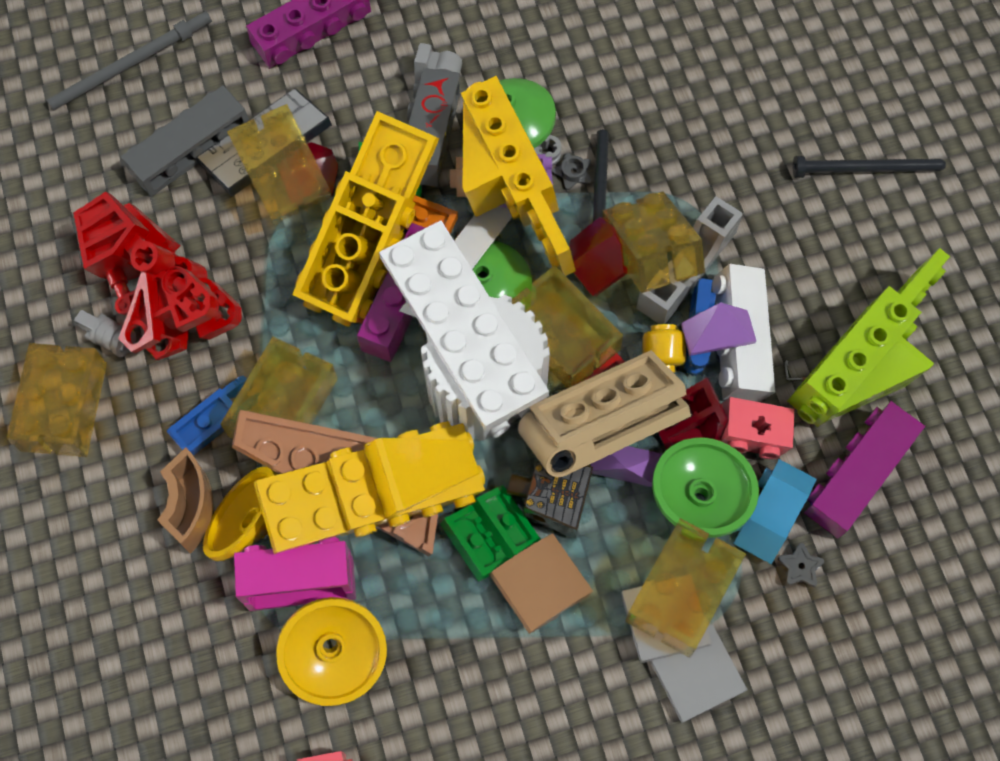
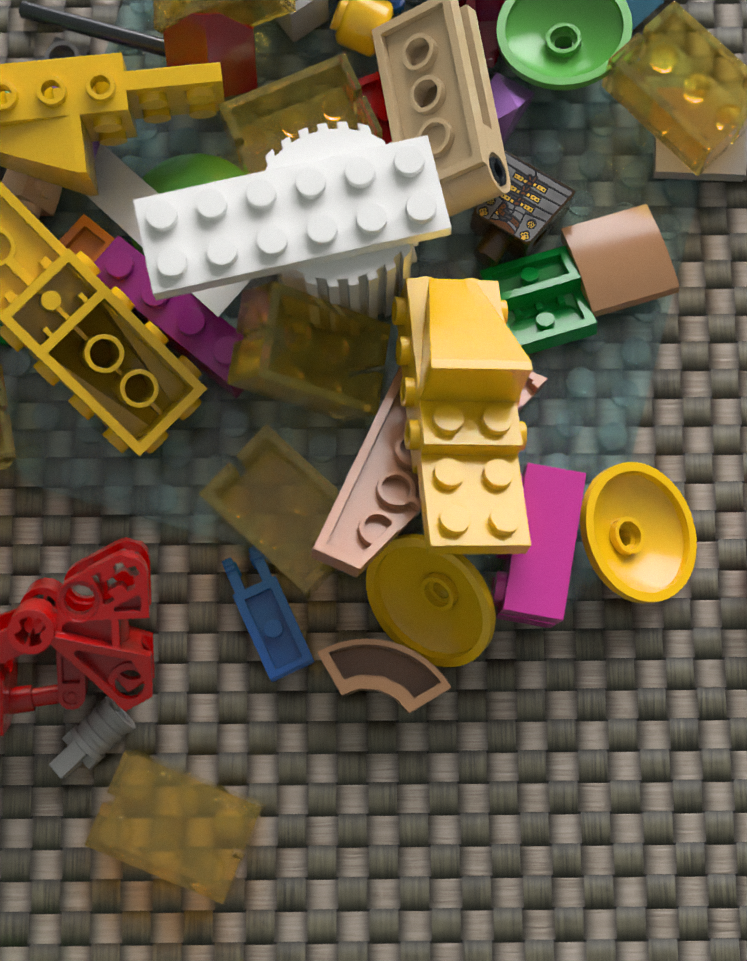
camera: 75 degrees left, 10 degrees up
none -> clear yellow piece [227,281,391,421]

